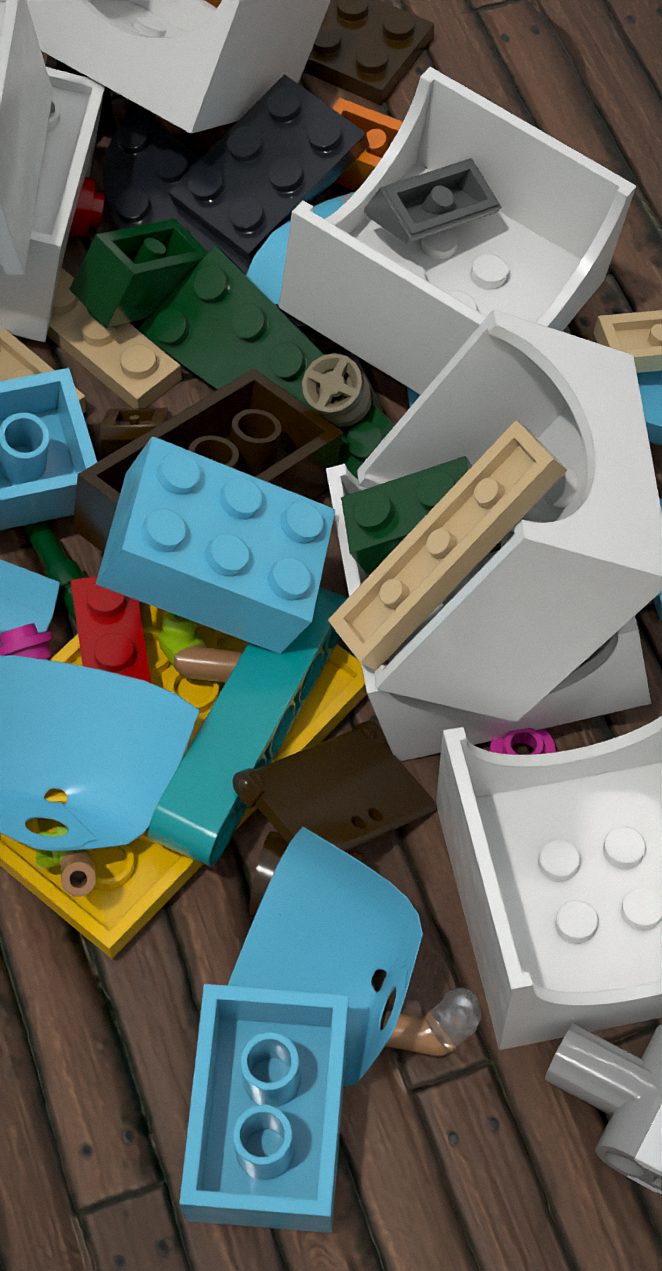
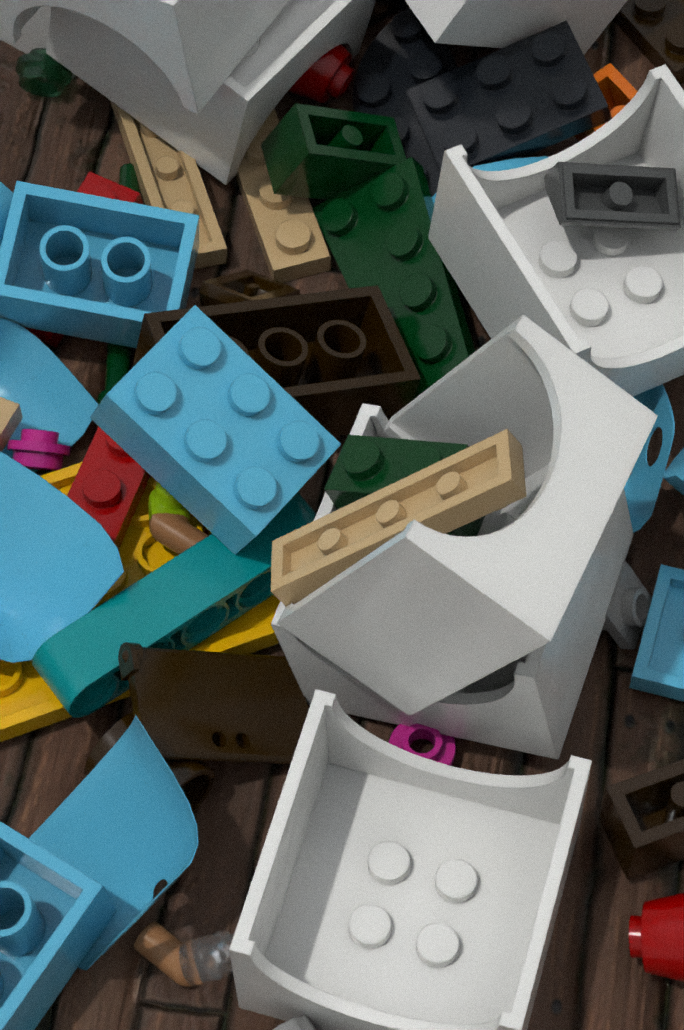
camera: 30 degrees right, 0 degrees up
dark tan wheel [302,353,373,427] -> none

